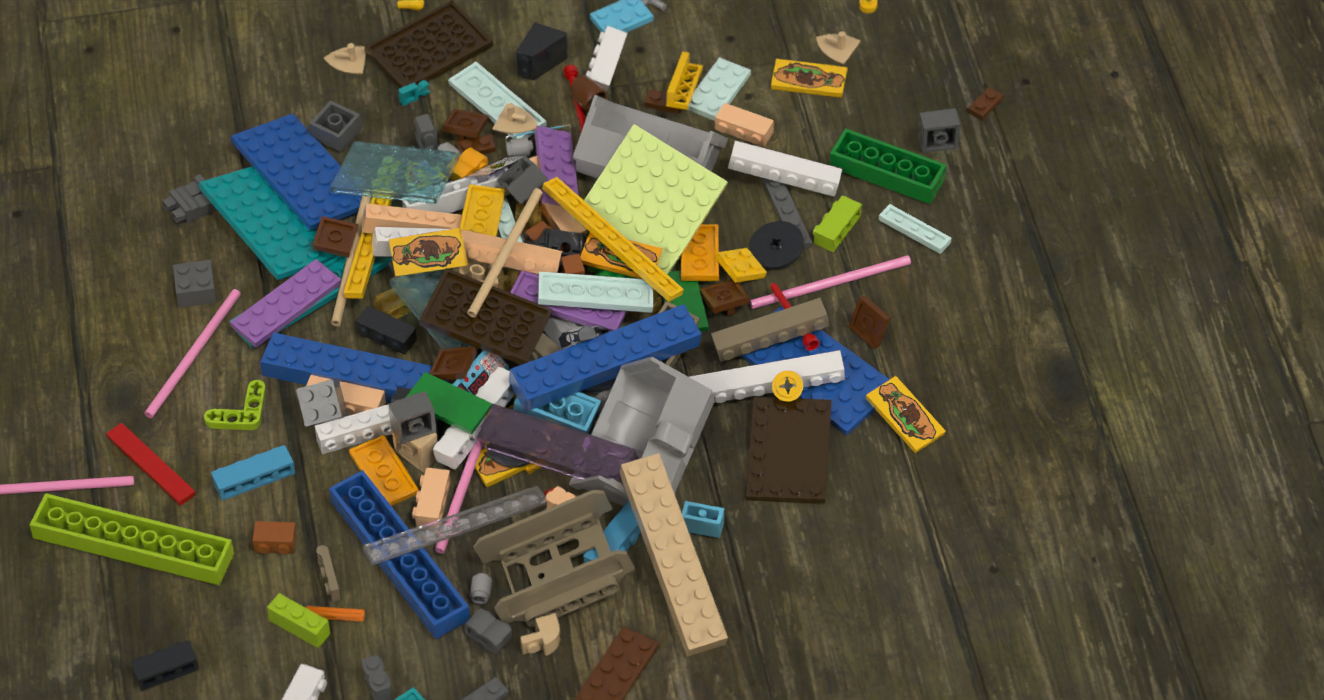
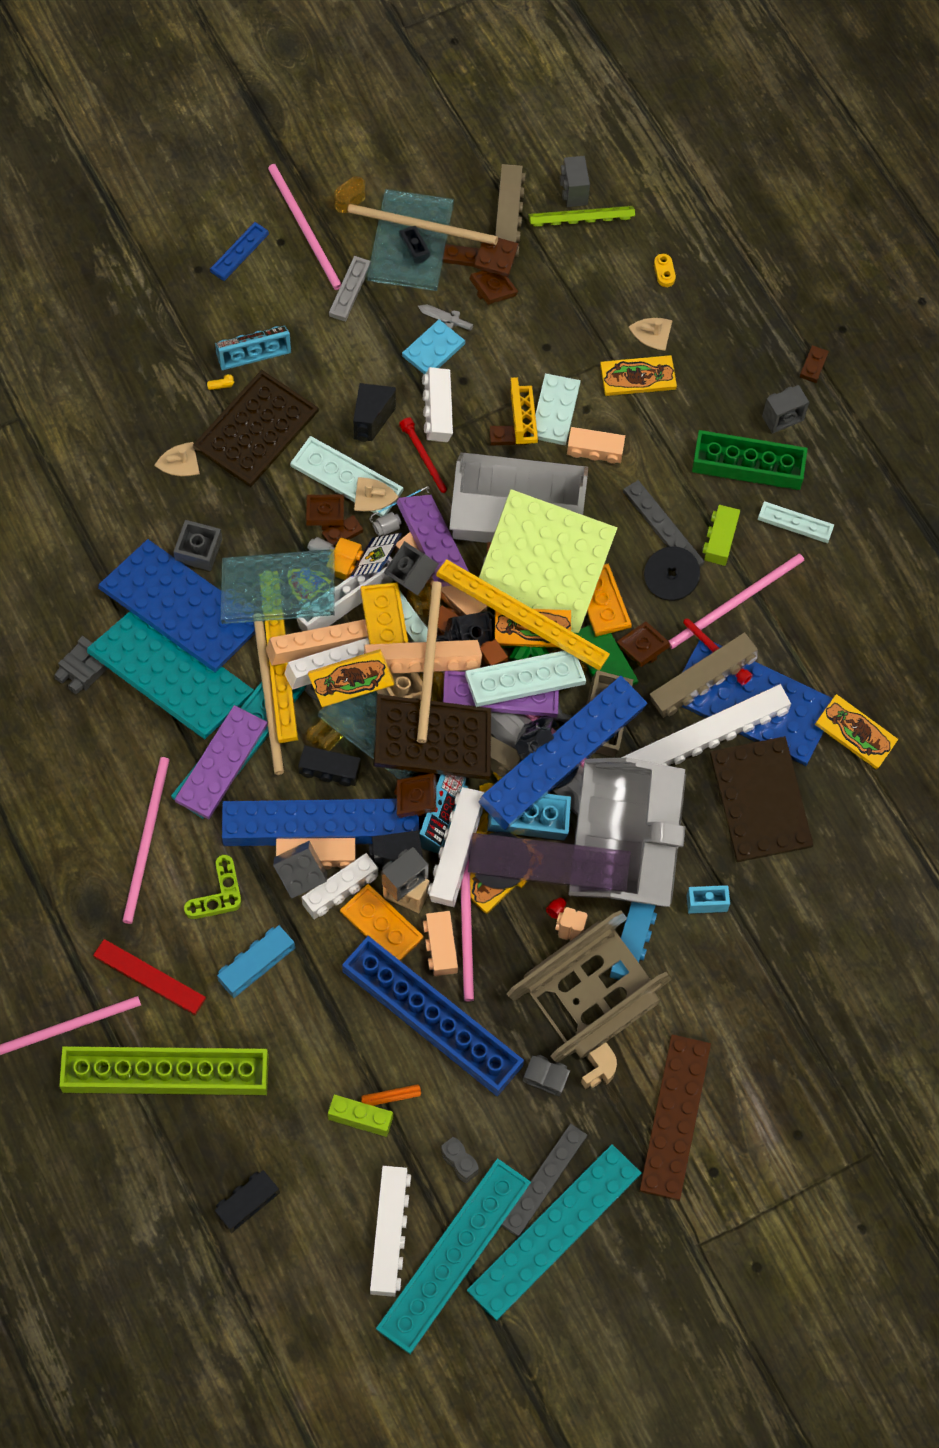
camera: 20 degrees left, 15 degrees up
dark grey brick [173,260,217,308] -> none
dark orange brick [253,521,297,554] -> none
reddish brown hinge [312,216,358,258] -> none
dark tan plate [316,545,340,602] -> none
clear plate [363,486,546,565] -> none
teal plate [398,80,430,106] -> none
green tile [405,372,492,435] -> none
dark grey brick [413,114,438,157] -> none
light grey brick [470,573,492,605] -> none
reddish brown helmet [570,75,607,112] -> none
tan brick [619,453,728,657] -> none
yellow plate [715,248,767,283] -> none
white brick [728,141,842,197] -> none
yellow gear [772,370,803,402] -> none
reddish brown hinge [848,295,891,349] -> none

